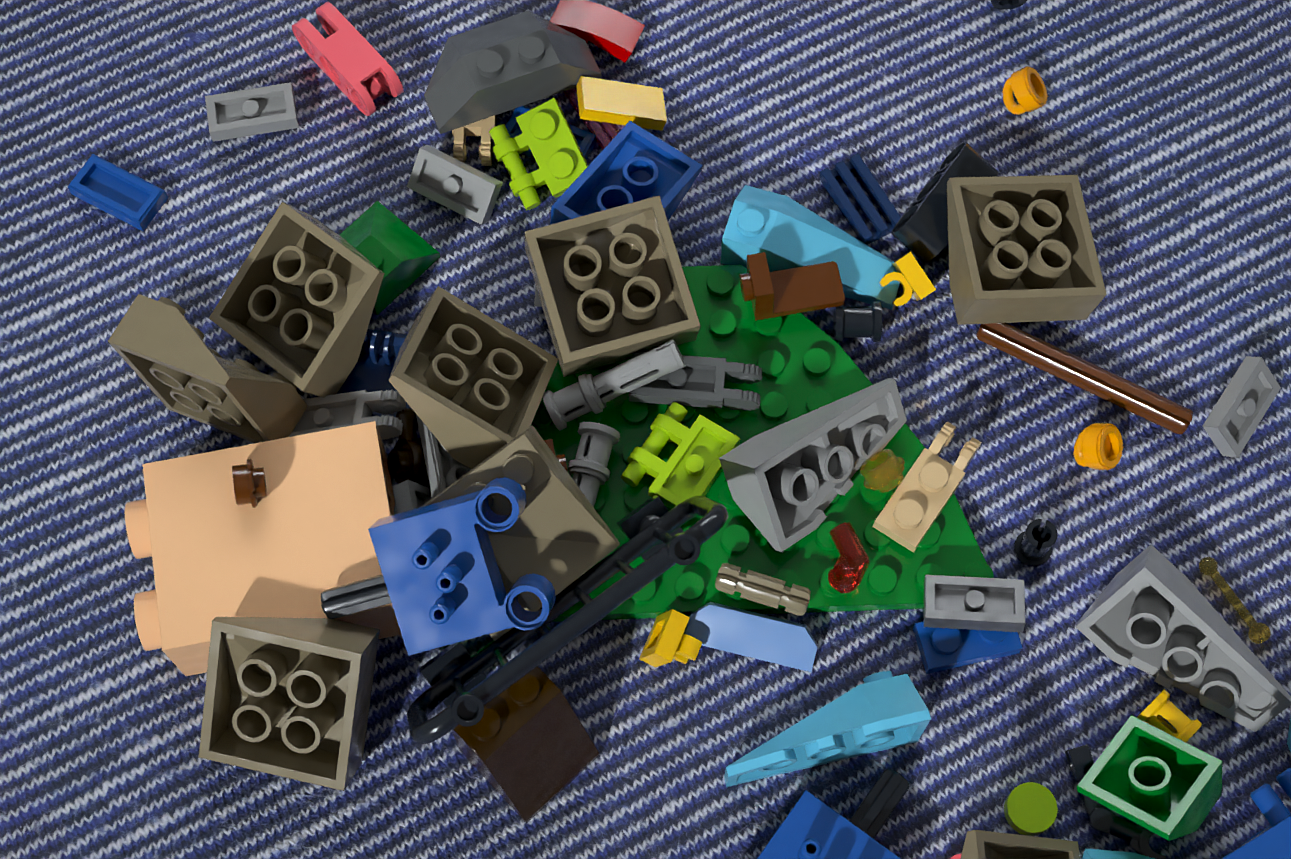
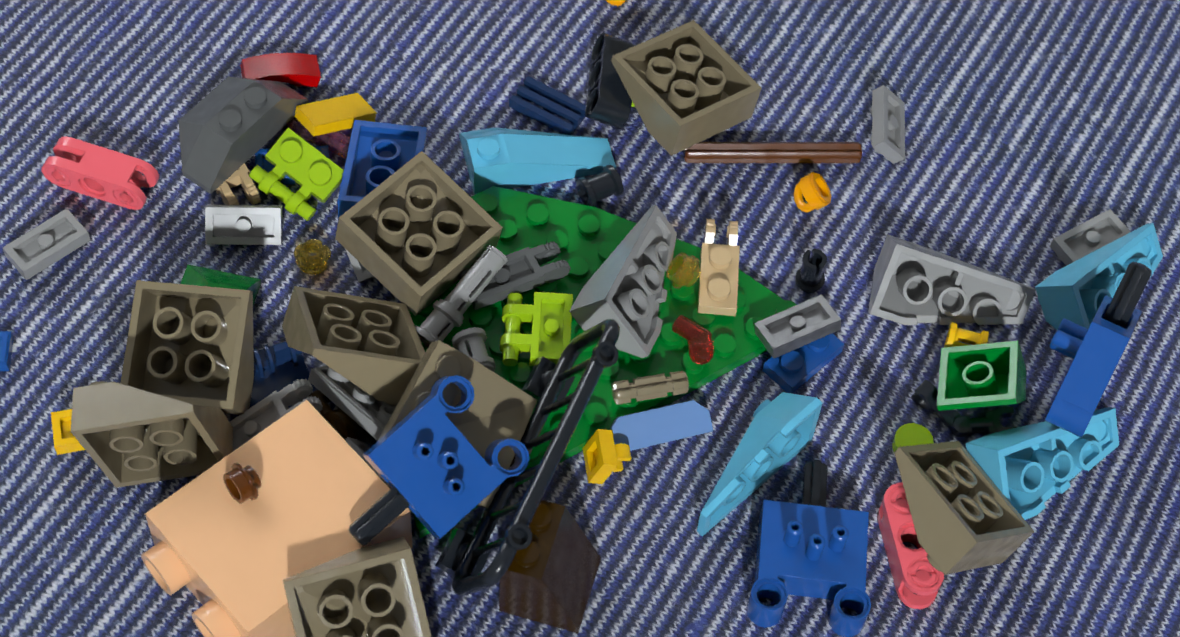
camera: 35 degrees left, 10 degrees down
reddish brown bracket [739,252,845,321] -> none
yellow tile [879,252,936,306] -> none
clear yellow hinge [1199,557,1271,644] -> none
none -> clear yellow plate [294,239,331,275]

